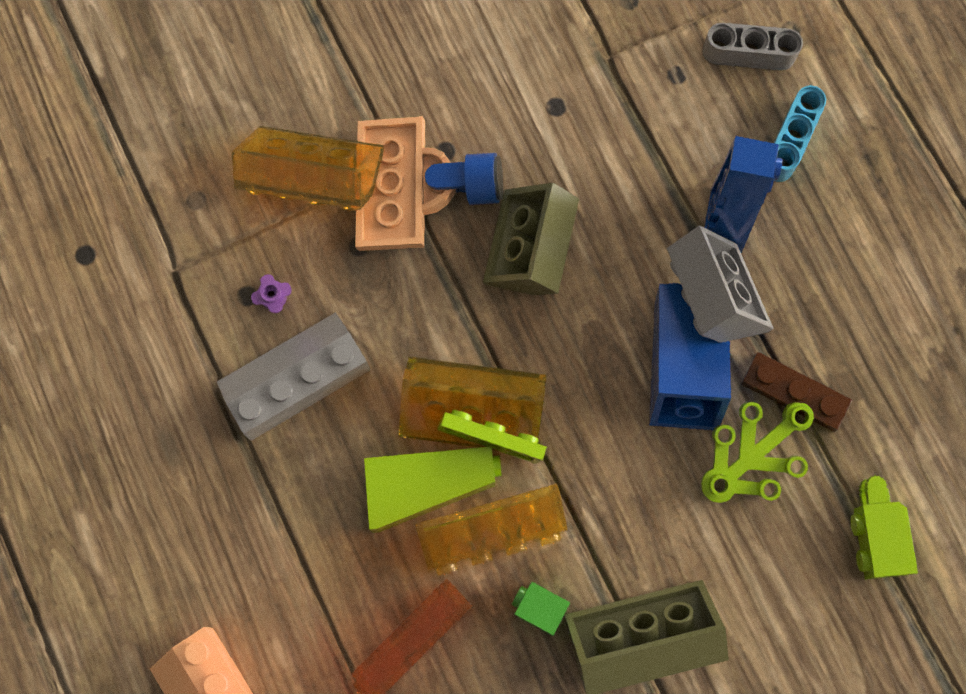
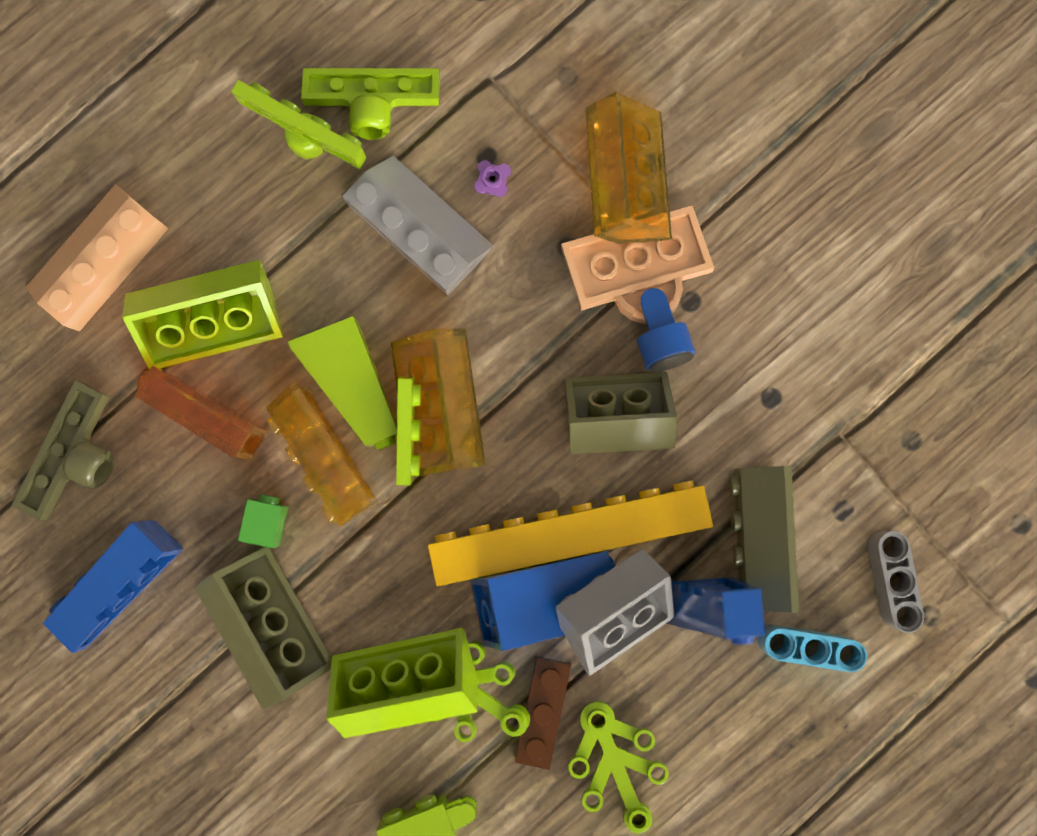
camera: 70 degrees right, 10 degrees up
none -> lime slope [122,260,283,371]
none -> lime plate [231,80,366,170]
none -> lime plate [301,68,440,140]
none -> lime slope [326,627,478,738]
none -> yellow brick [428,480,713,587]
none -> lime plant [568,701,669,834]
none -> olive slope [729,466,799,613]

